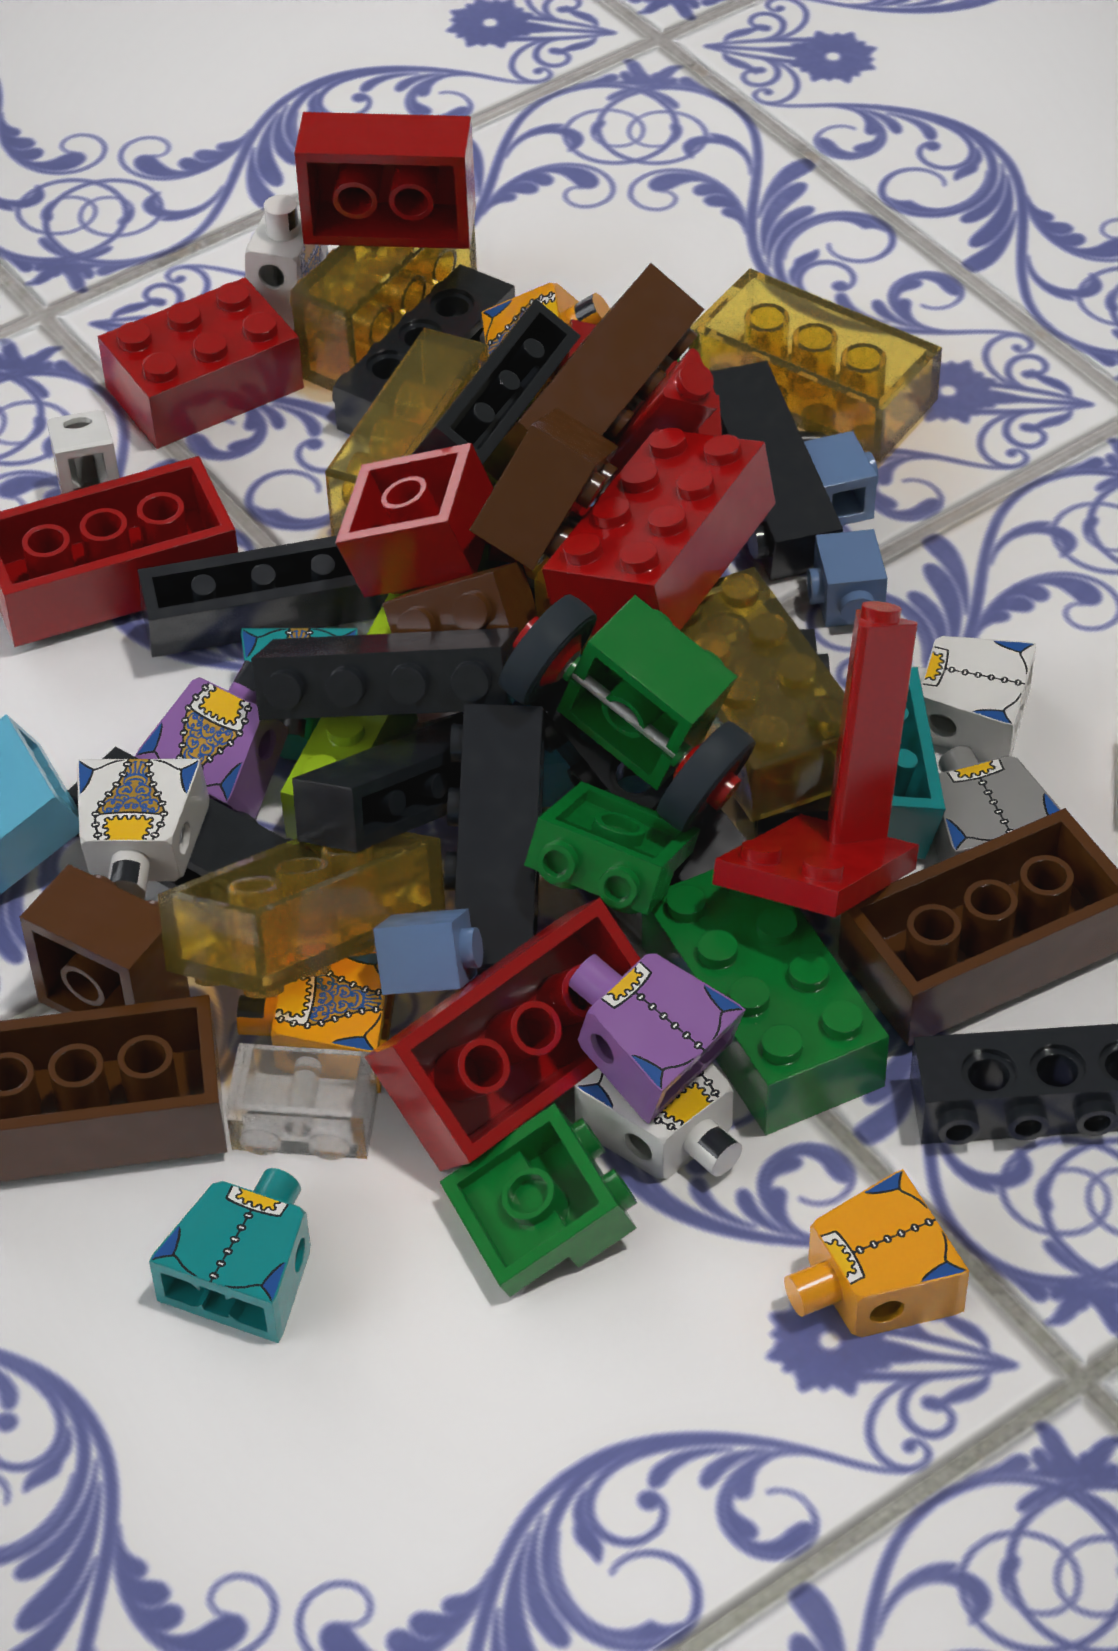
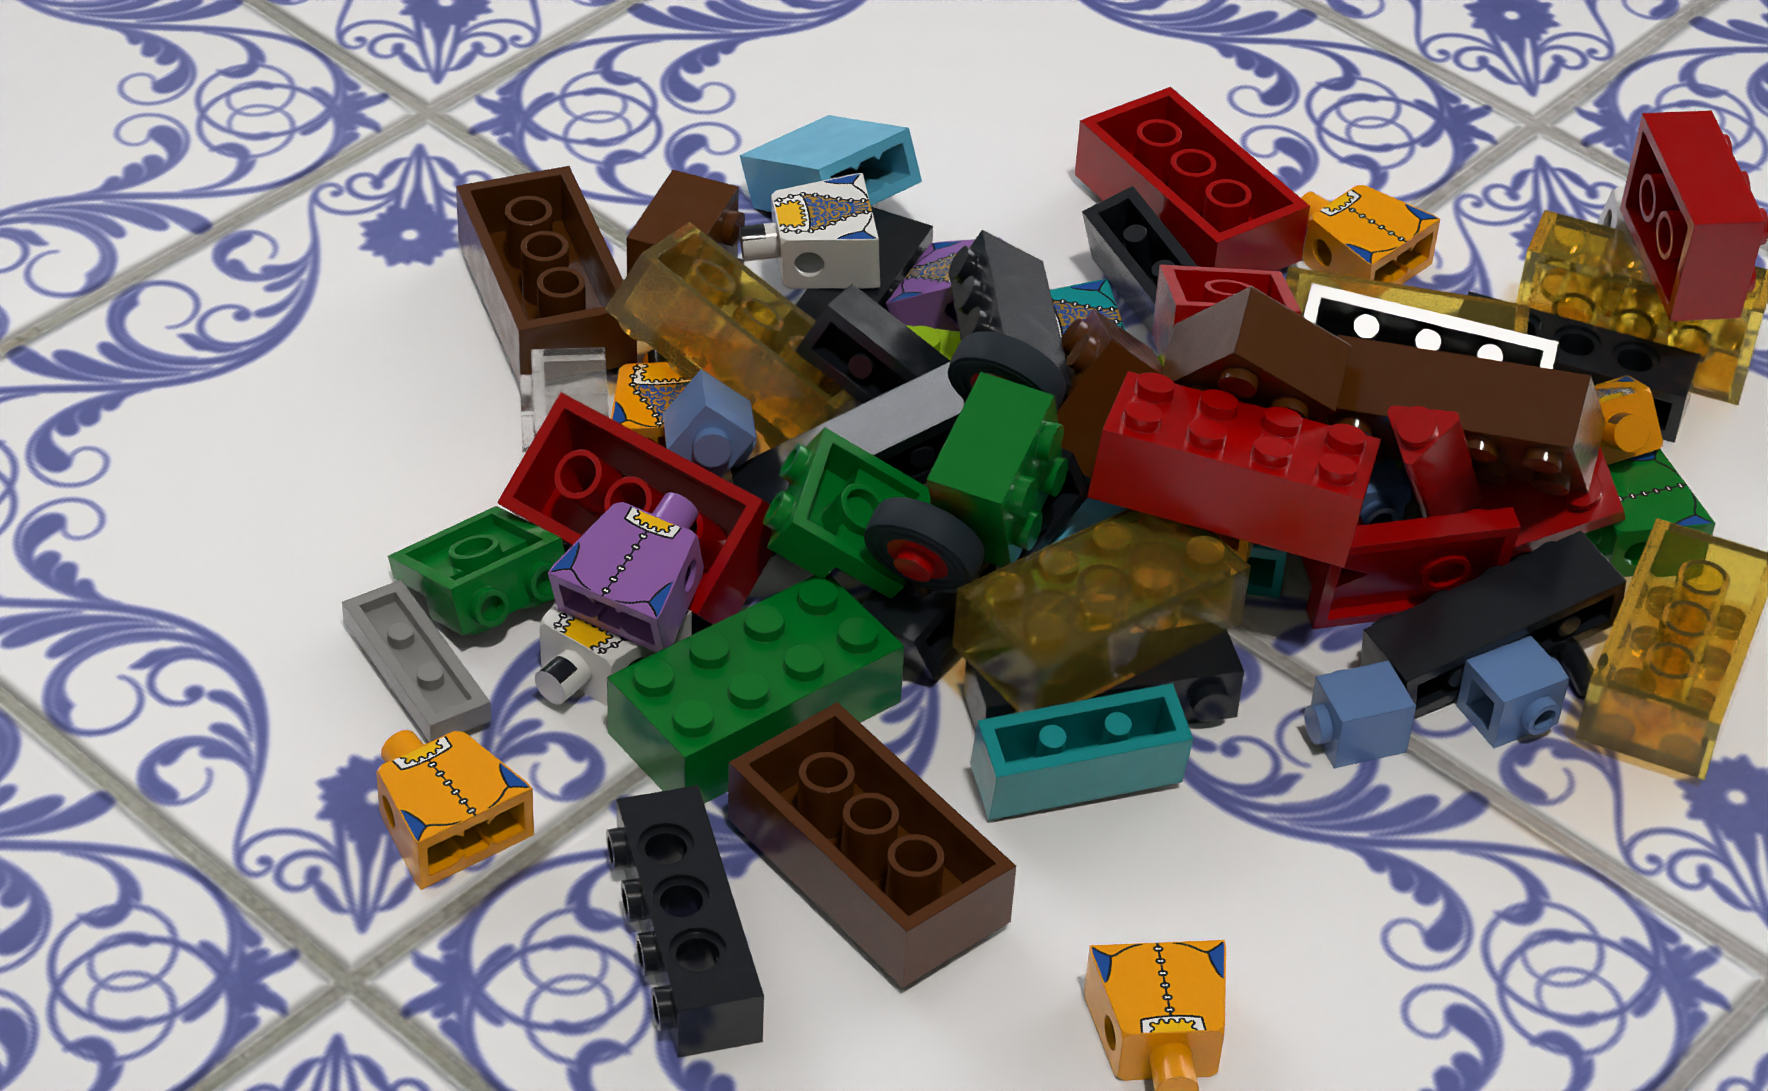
camera: 75 degrees right, 5 degrees down
white torso [47,410,119,494] -> none
red brick [97,277,304,449] -> none
teal torso [149,1168,311,1343] -> none
red piece [712,601,919,918] -> none
white torso [912,636,1037,761] -> none
light grey torso [933,746,1061,862] -> none
none -> light grey plate [342,580,491,742]
none -> light orange torso [1301,185,1440,299]

